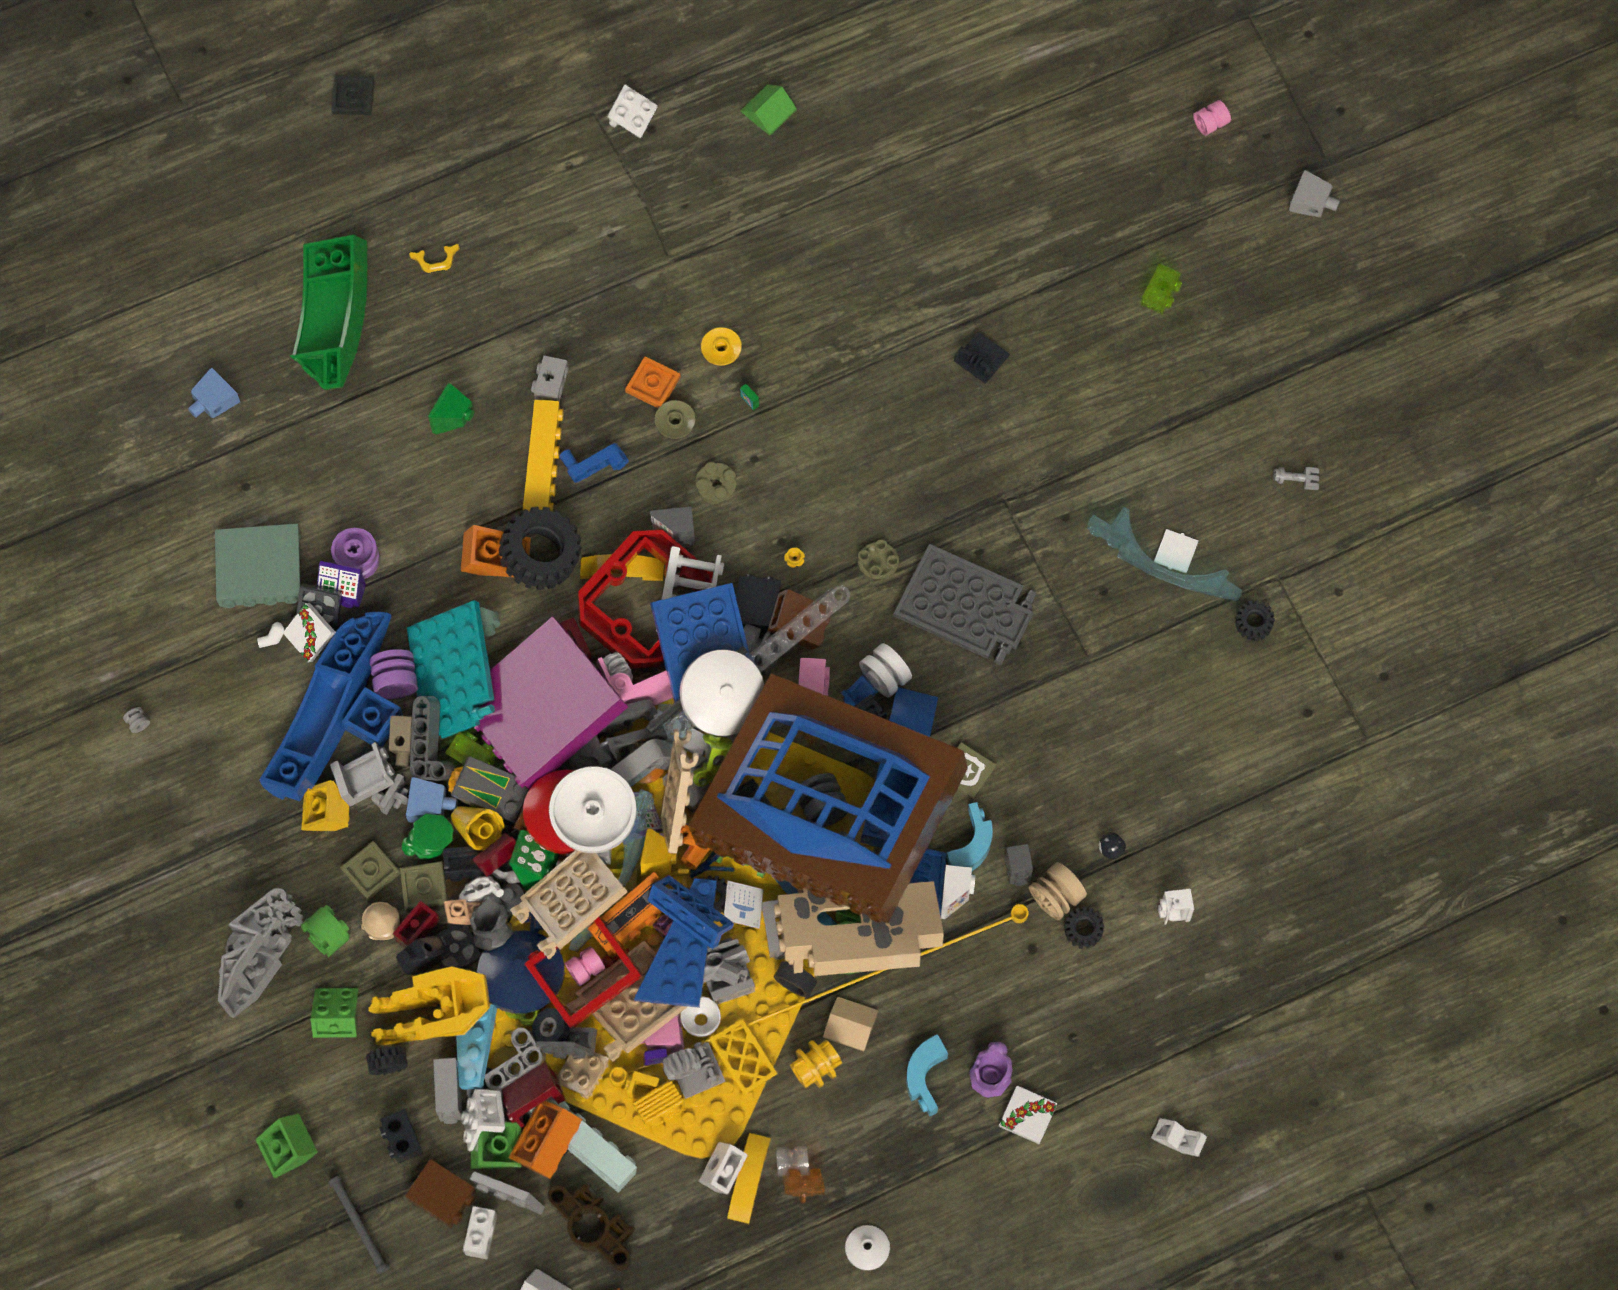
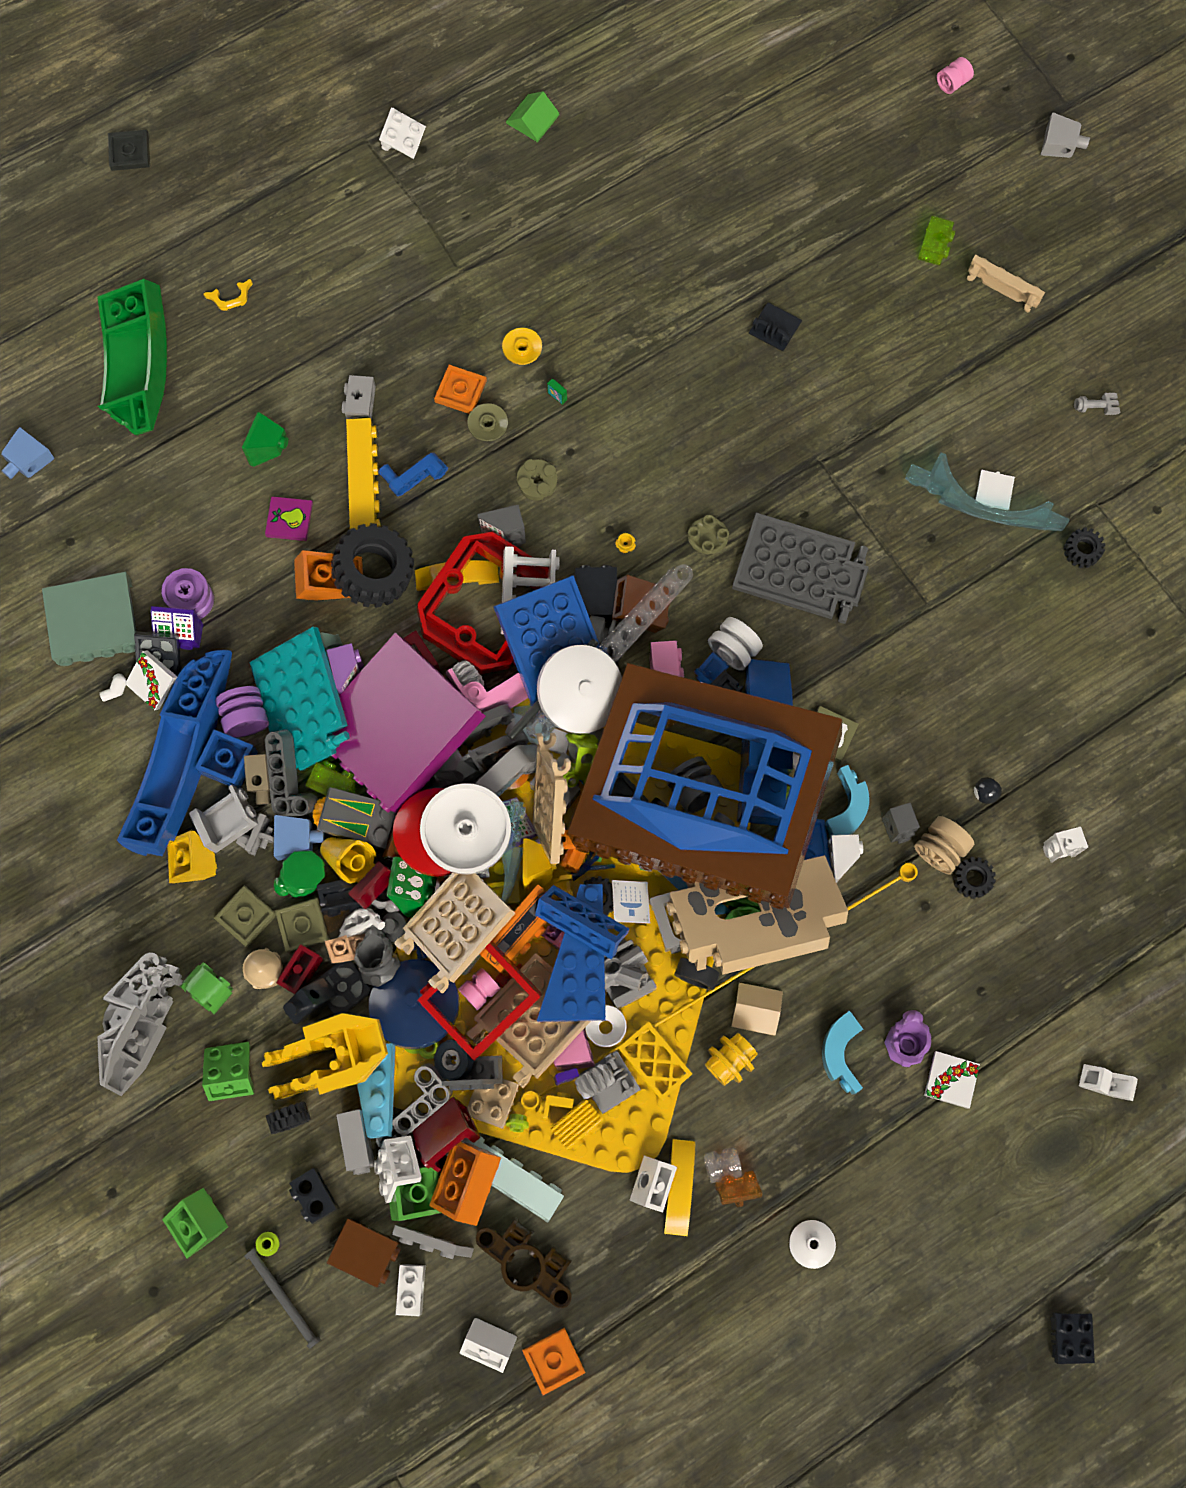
camera: 10 degrees left, 5 degrees up
none -> lime plate [256,1232,280,1256]
none -> magenta tile [265,497,313,541]
none -> medium lavender slope [327,643,364,695]
none -> lime plate [506,1114,529,1132]
none -> tan piece [967,255,1045,313]

